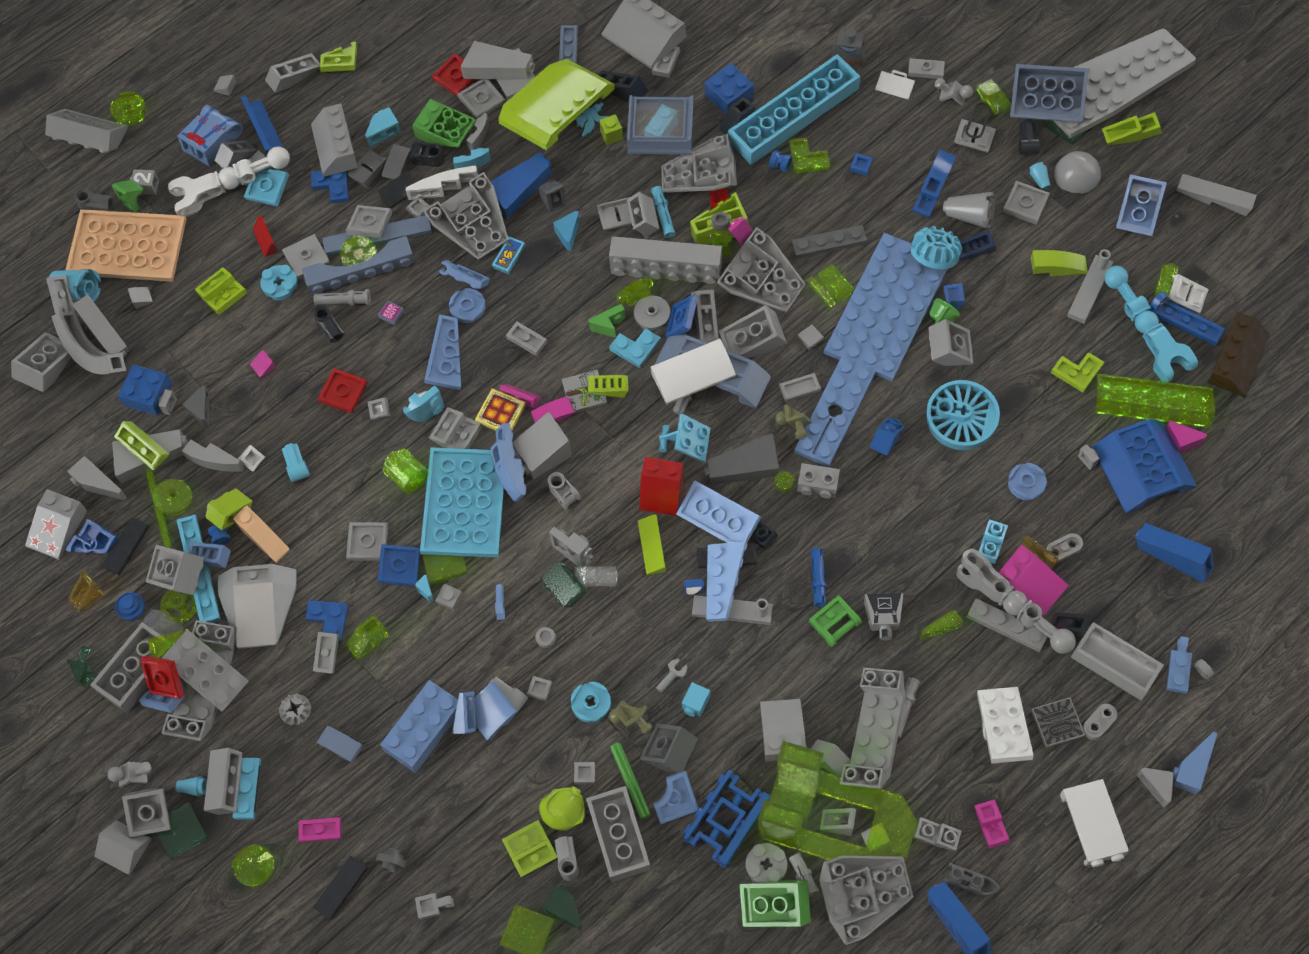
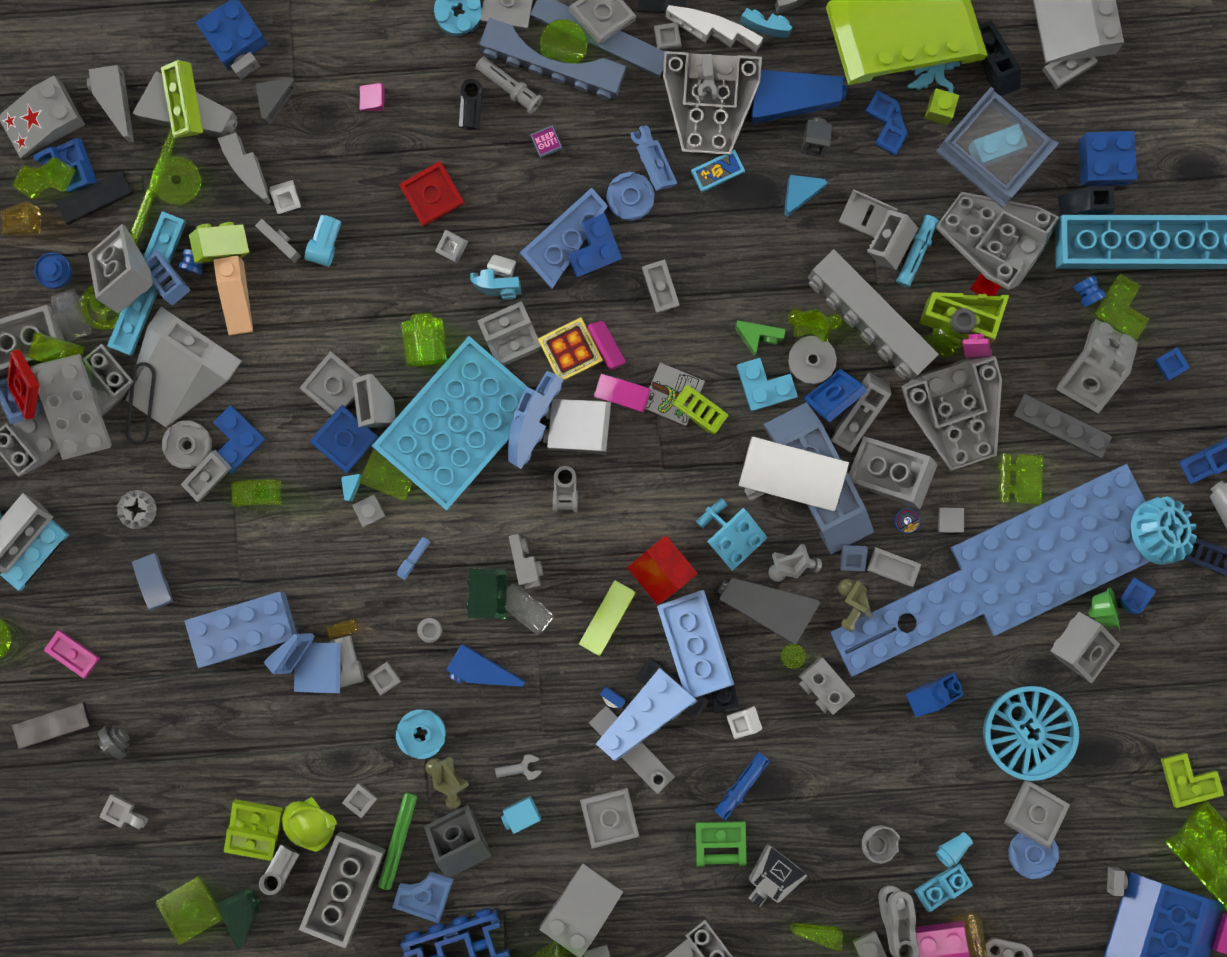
camera: 30 degrees right, 20 degrees up
none -> clear neon green tile [12,157,76,199]
none -> black piece [126,362,156,445]
none -> light grey plate [162,421,212,469]
none -> light grey plate [255,219,301,263]
none -> clear yellow piece [327,619,358,639]
none -> light grey slope [352,374,396,428]
none -> blue slope [446,644,526,687]
none -> blue plate [568,213,622,277]
none -> light grey tile [580,788,640,849]
none -> light grey plate [698,54,717,101]
none -> white slope [727,706,762,739]
none -> light grey piece [768,544,822,582]
none -> sand blue tile [840,545,868,572]
none -> light grey hair [862,825,900,864]
none -> blue tile [865,90,908,156]
none -> tile [894,509,920,533]
none -> medium azure cone [936,832,973,868]
none -> light grey tile [1004,780,1070,849]
none -> light grey bracket [1056,319,1138,414]

